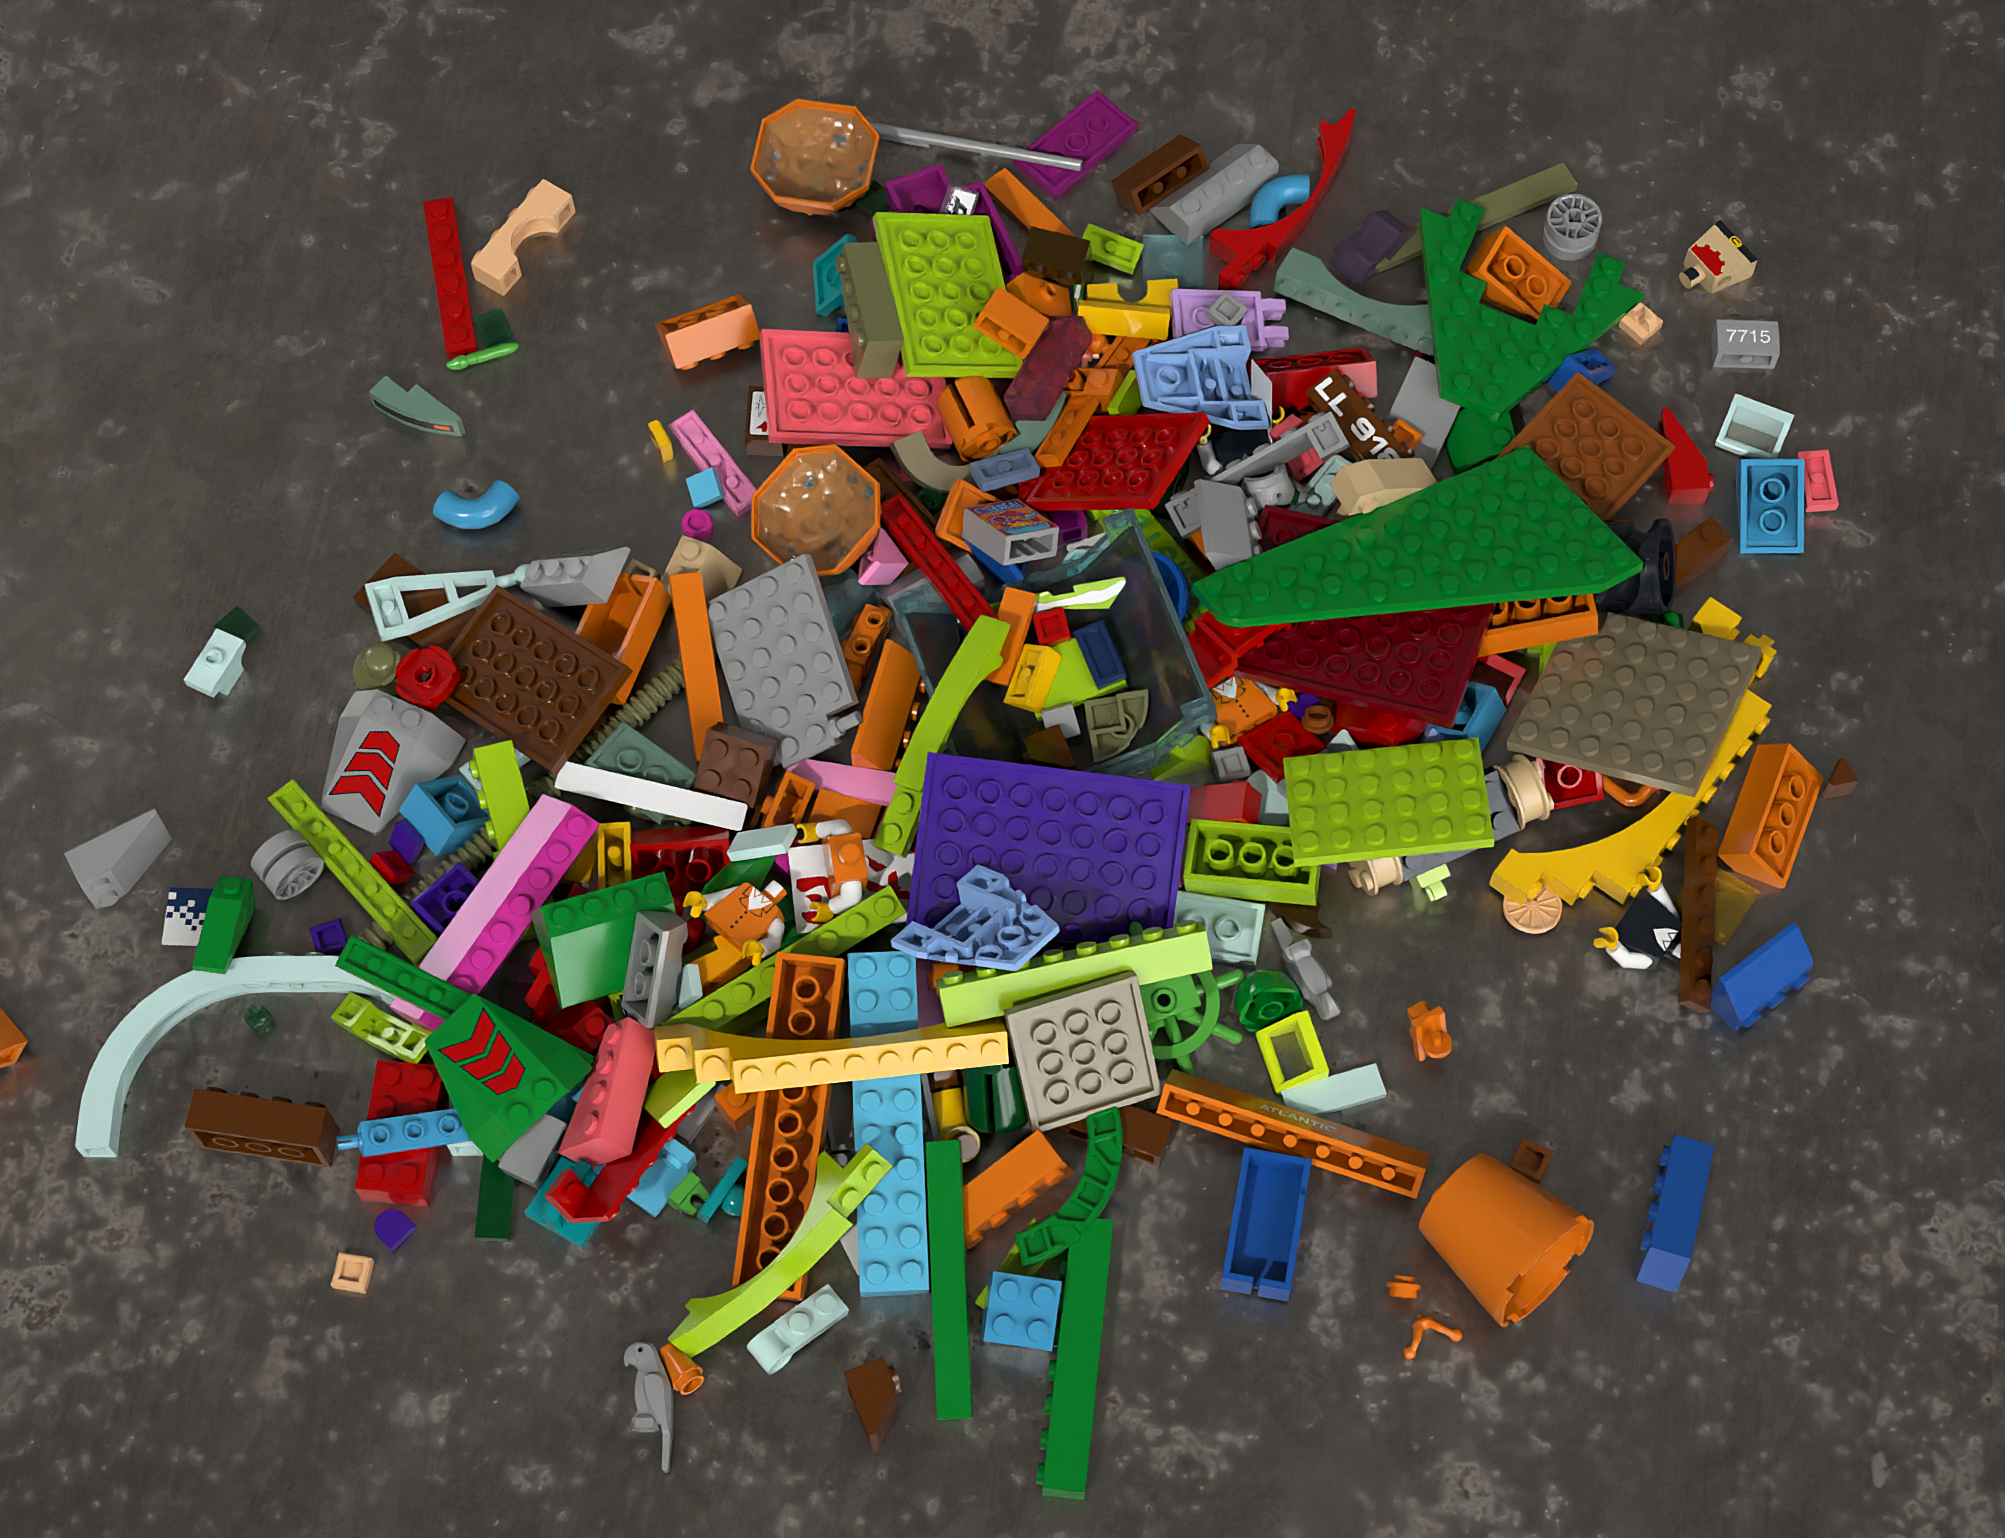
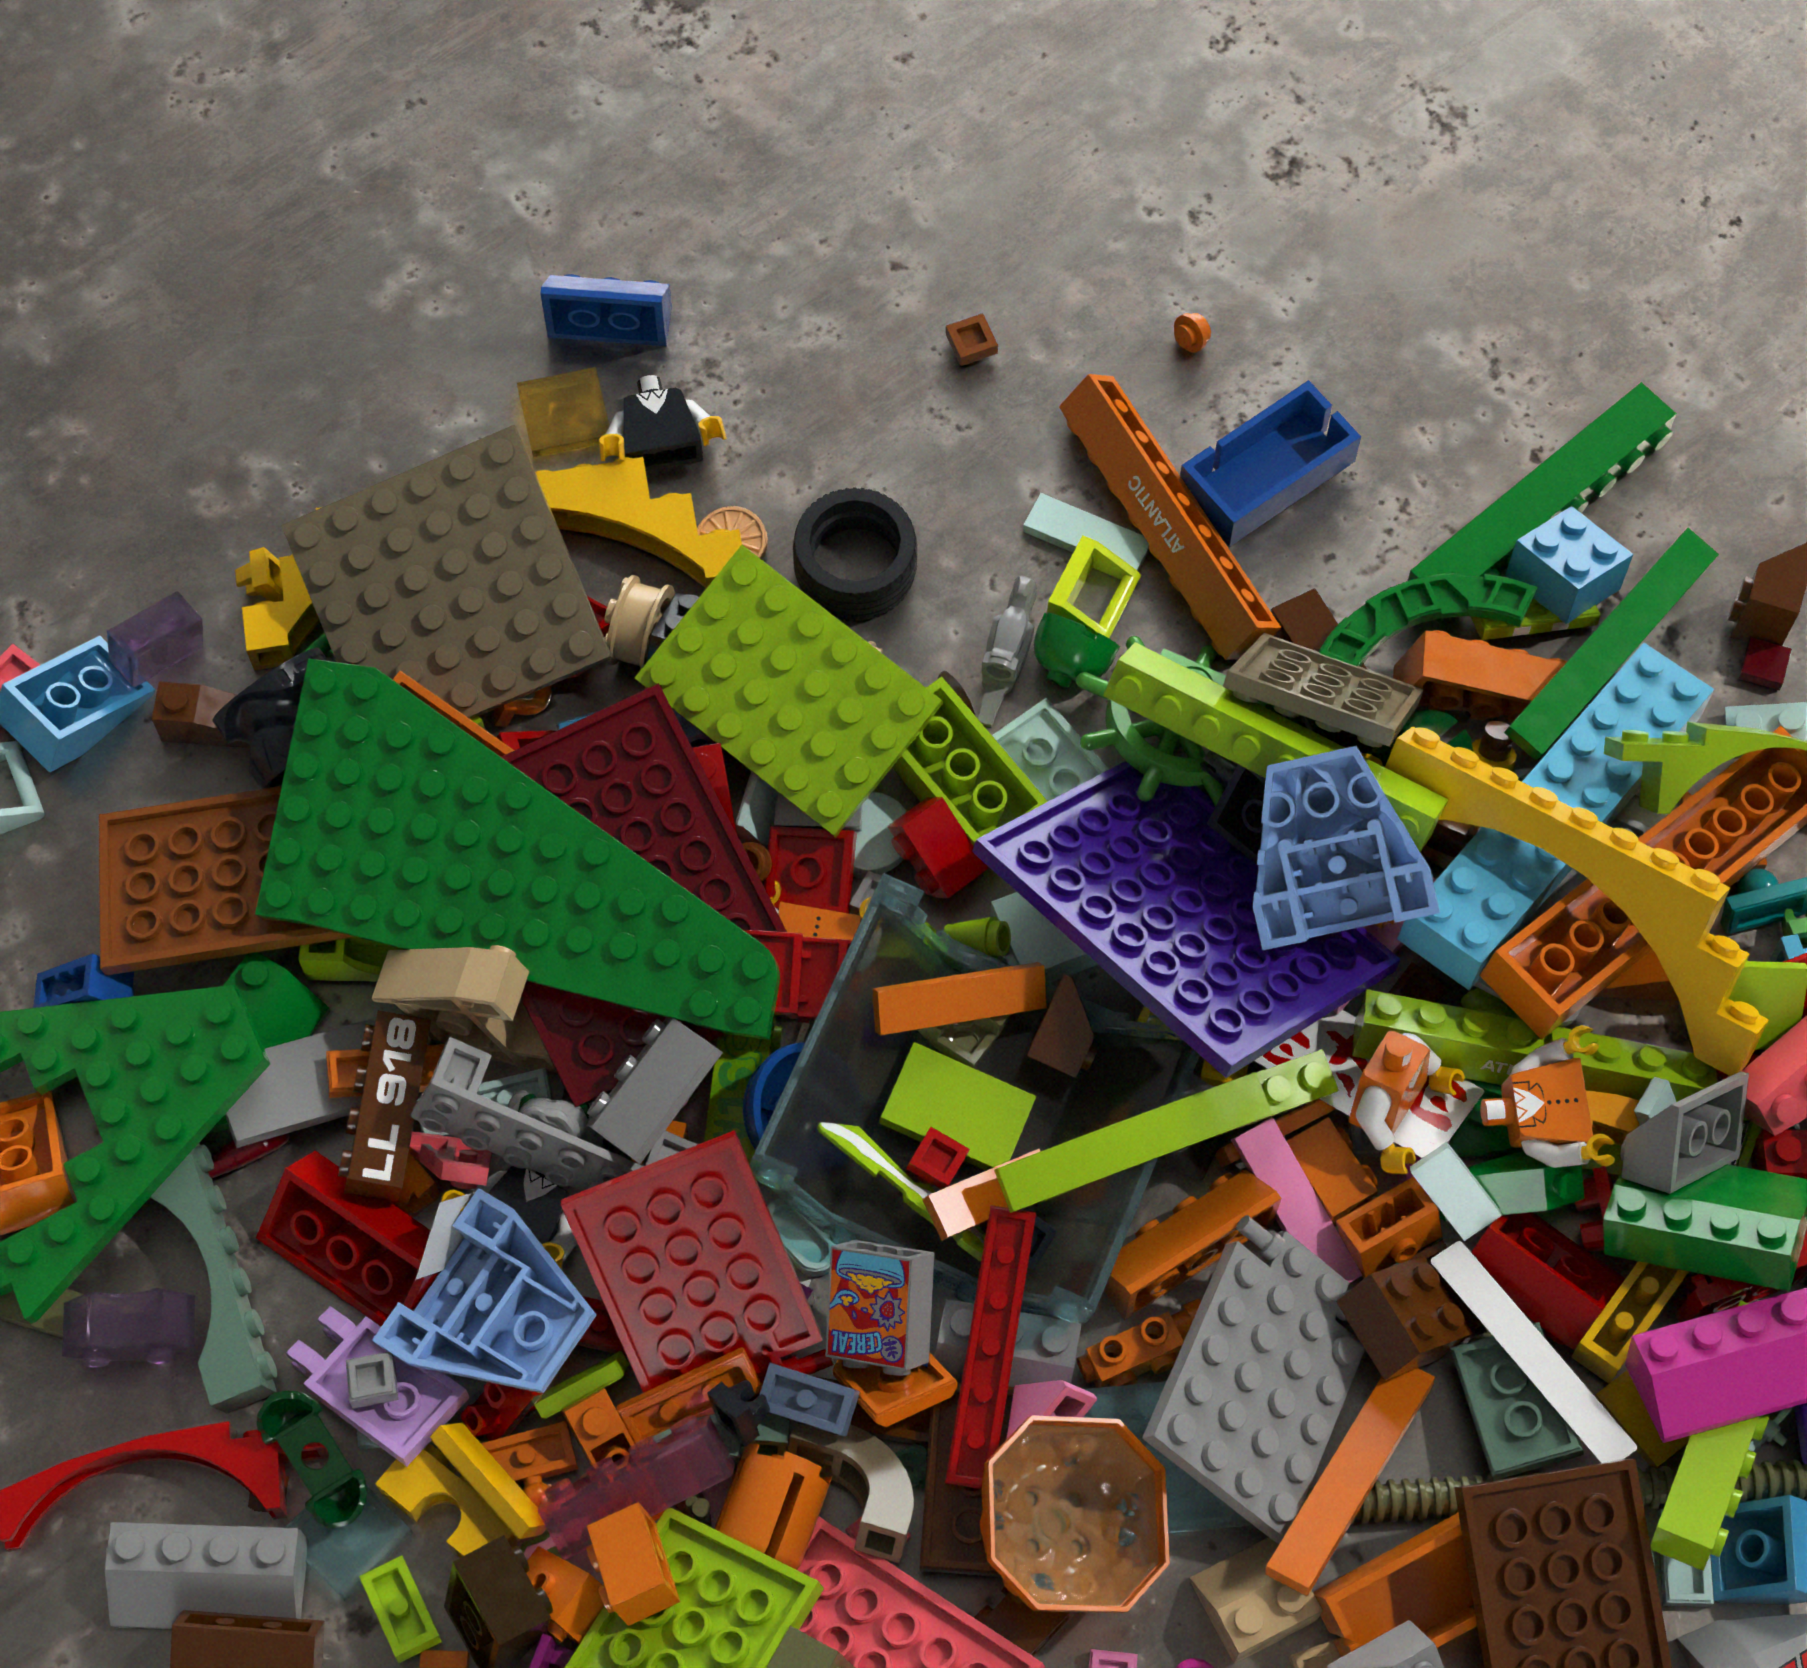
camera: 140 degrees left, 0 degrees up
yellow slope [1003,644,1061,713] -> none
light grey tile [1040,701,1081,738] -> none
dark blue tile [1073,619,1128,691] -> none
dark azure cylinder [1249,174,1310,229] -> none
orange piece [1403,1314,1462,1359] -> none
orange hips [1407,1001,1452,1062] -> none
orange cone [1419,1153,1595,1327] -> none
blue wedge [1636,1134,1714,1293] -> none
red slope [1658,408,1714,505] -> none
reddish brown plate [1678,816,1718,1013] -> none
orange slope [1717,743,1824,888] -> none
reddish brown slope [1822,758,1858,799] -> none
none -> clear purple brick [107,591,203,688]
none -> dark green piece [256,1390,367,1528]
none -> black tile [707,1380,770,1447]
none -> black tyre [793,487,917,621]
none -> orange tile [872,962,1047,1035]
none -> lime cone [942,916,1011,960]
none -> dark red tile [1739,637,1792,690]

